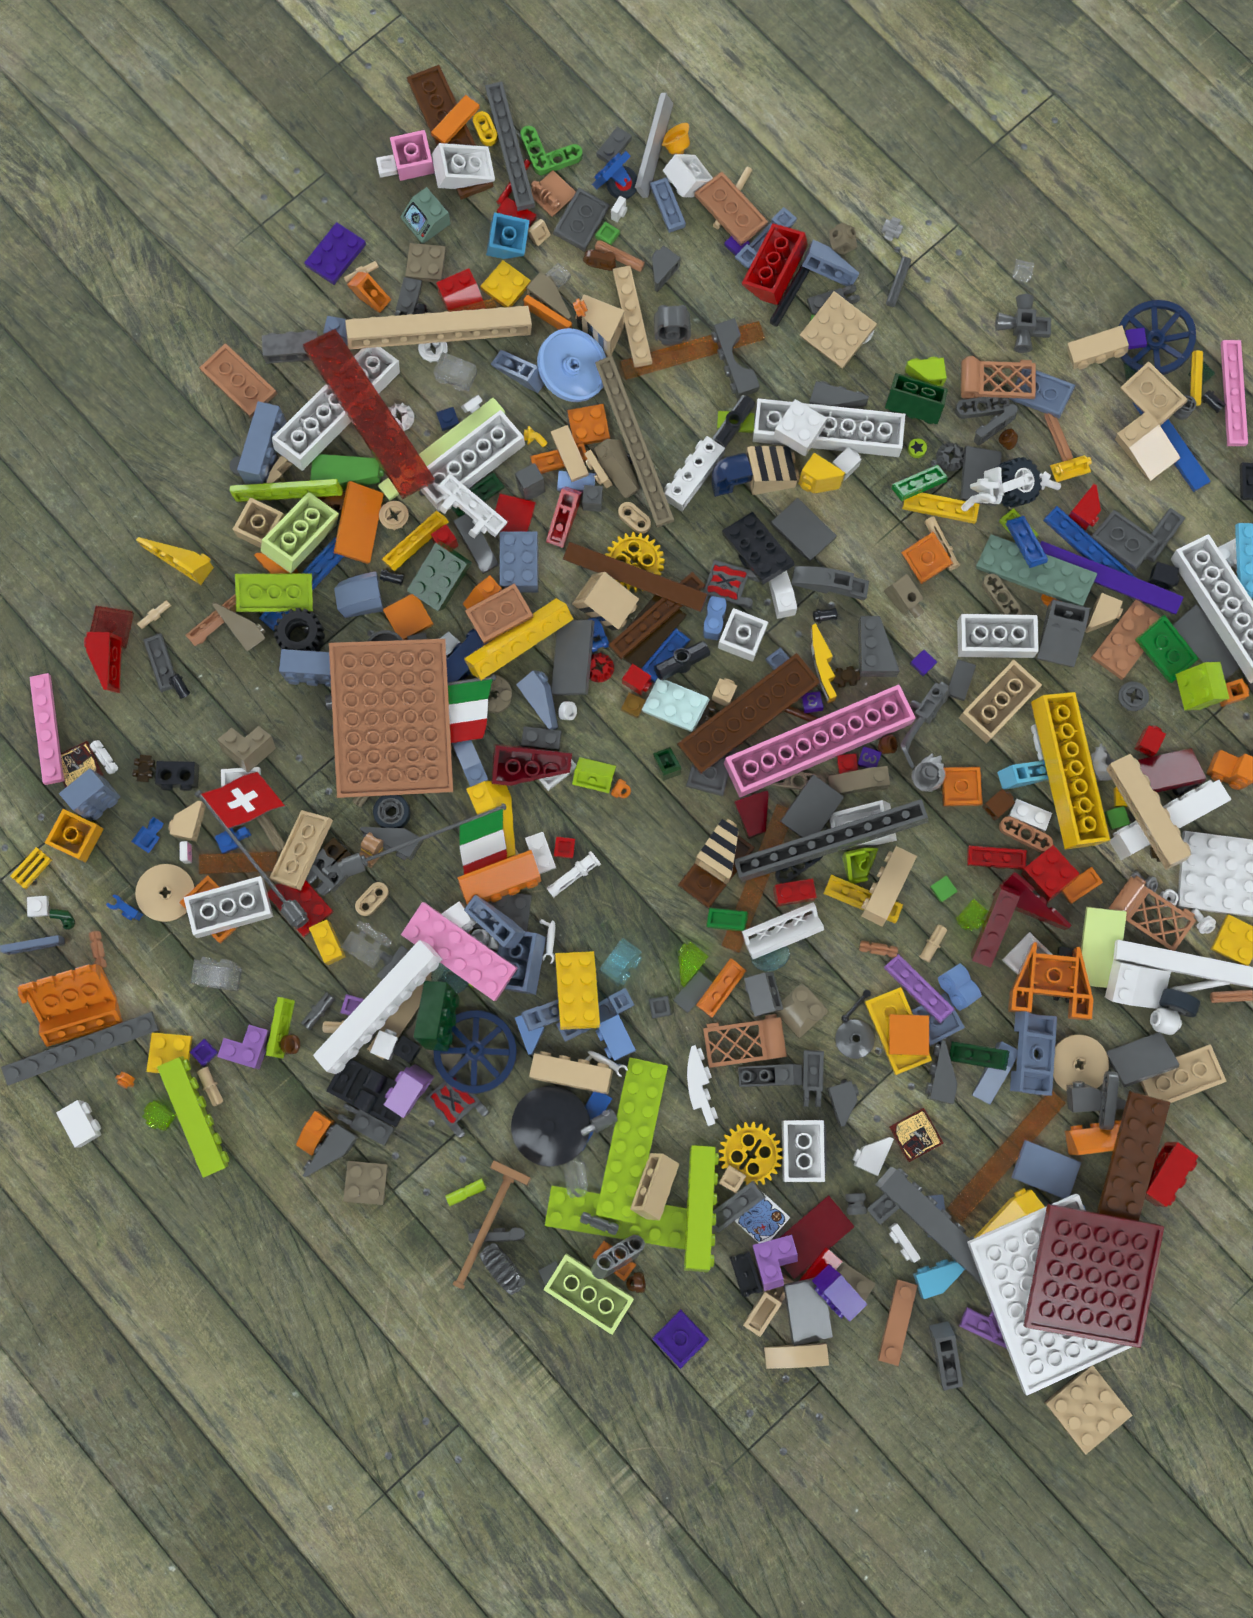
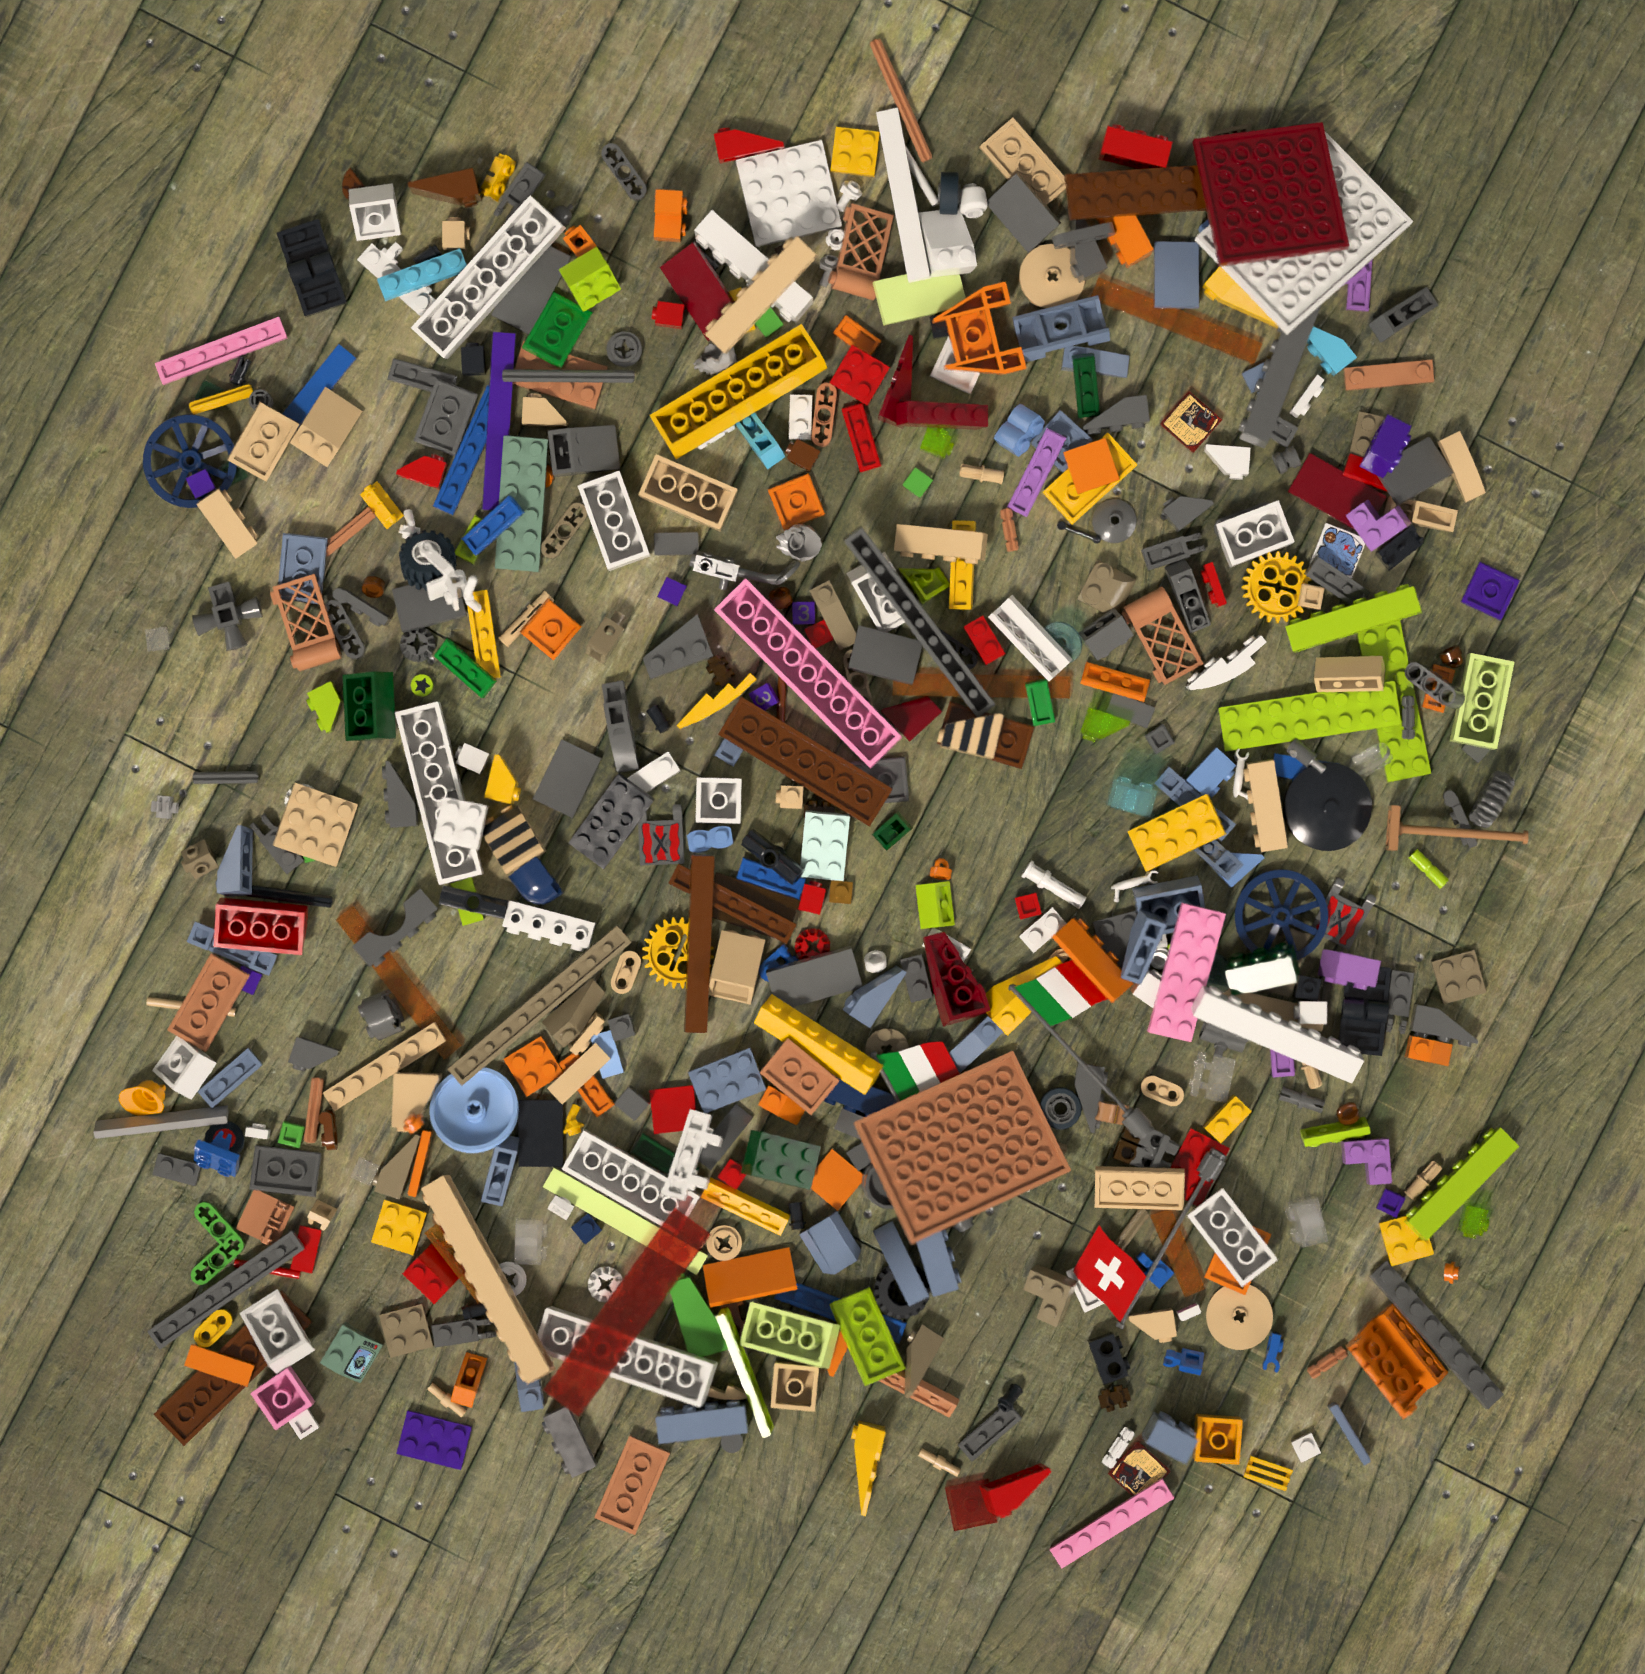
camera: 110 degrees left, 10 degrees up
dark green arm [49,909,75,930] -> none
white brick [56,1100,102,1147] -> none
dark azure slope [486,212,530,259] -> none
slope [546,486,583,548] -> none
tan plate [1044,1365,1133,1455] -> none
none -> dark grey axle [502,369,635,383]
none -> black tile [518,1100,563,1167]
none -> sand blue slope [873,1221,929,1306]
none -> red plate [1200,562,1227,608]

